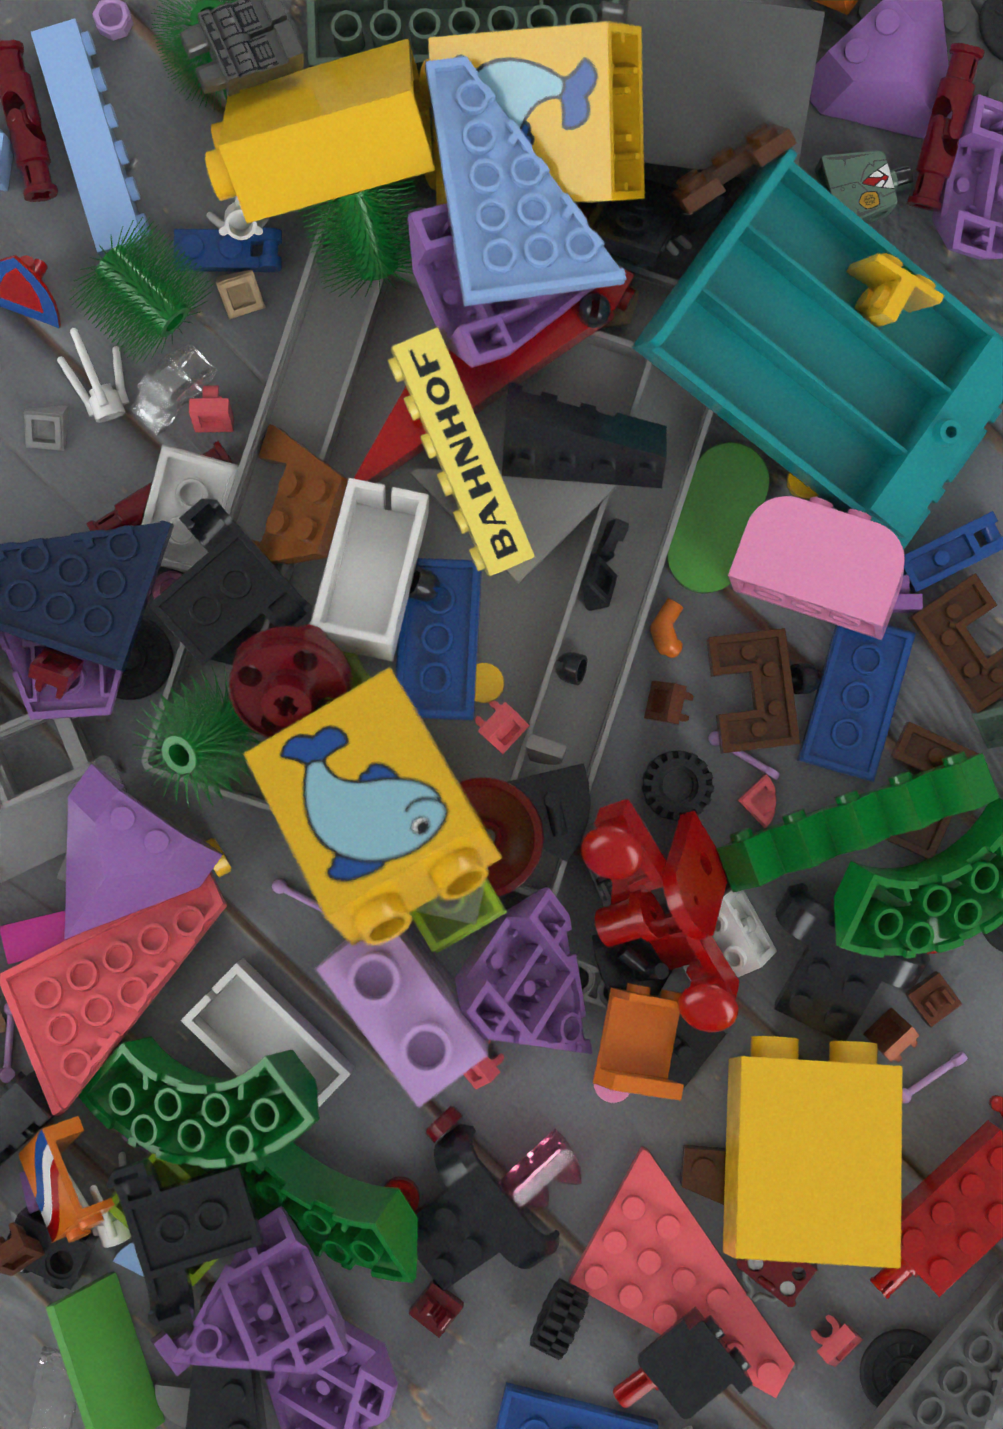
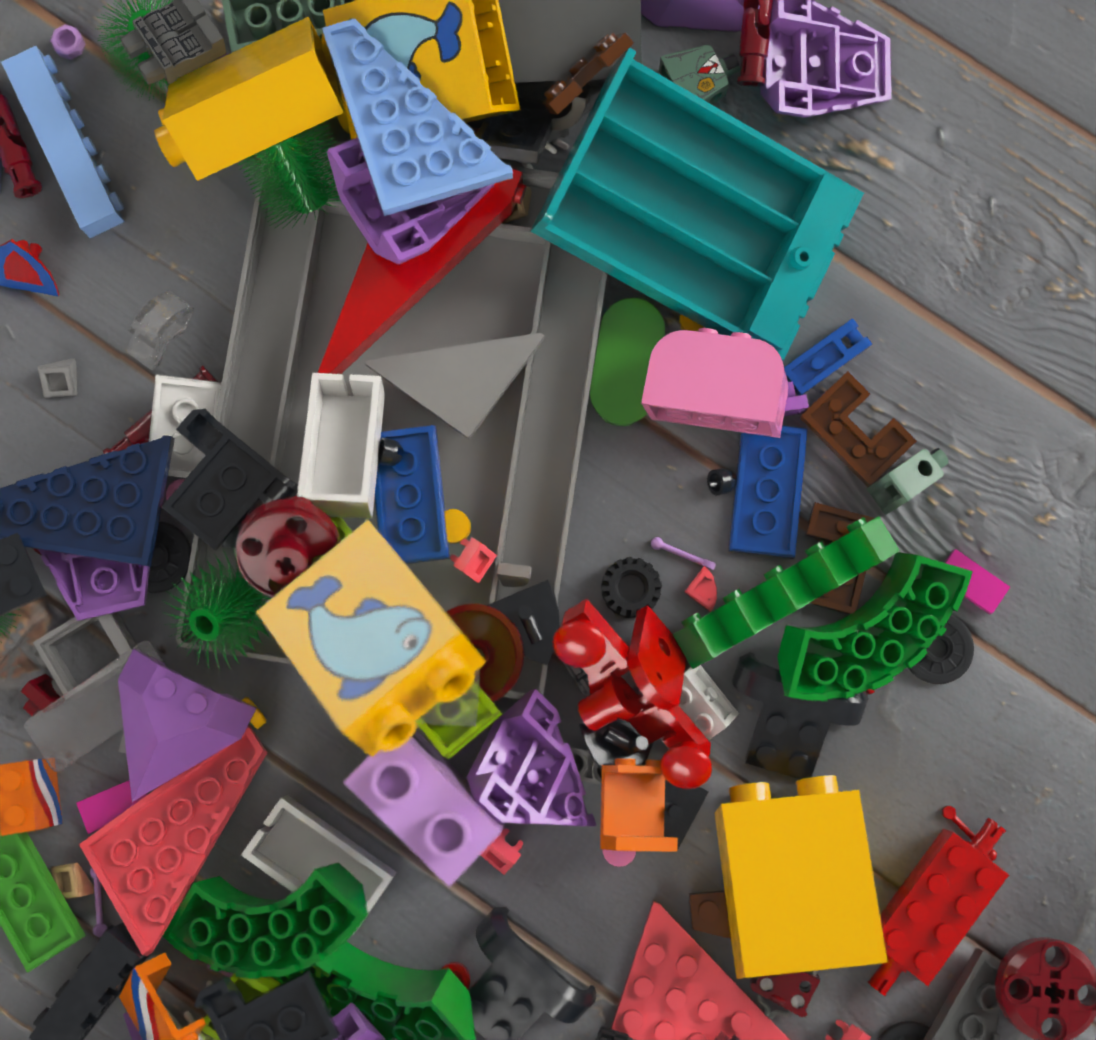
camera: 10 degrees left, 5 degrees down
dark red tile [28,647,84,699] -> none
white plant [57,328,129,423] -> none
green piece [69,217,214,364] -> none
blue plate [173,228,282,272] -> none
coral tile [189,385,234,433] -> none
white plant [207,197,270,240] -> none
tan slope [216,270,266,320] -> none
dark orange wing [252,424,348,565] -> none
lavender hinge [272,879,323,913] -> none
light yellow brick [387,327,535,576] -> none
dark red tile [425,1106,463,1143] -> none
clear pink tile [498,1129,582,1209] -> none
black wedge [502,382,667,488] -> none
black hinge [555,652,587,686] -> none
black hinge [578,293,611,328] -> none
black slope [582,553,618,611] -> none
black tile [596,518,630,562] -> none
copper tile [644,681,694,725] -> none
orange arm [650,598,683,658] -> none
reddish brown plate [706,628,800,754] -> none
yellow bracket [846,253,944,327] -> none
copper tile [863,1007,920,1062] -> none
lavender hinge [902,1051,968,1104] -> none
copper tile [905,971,962,1027] -> none

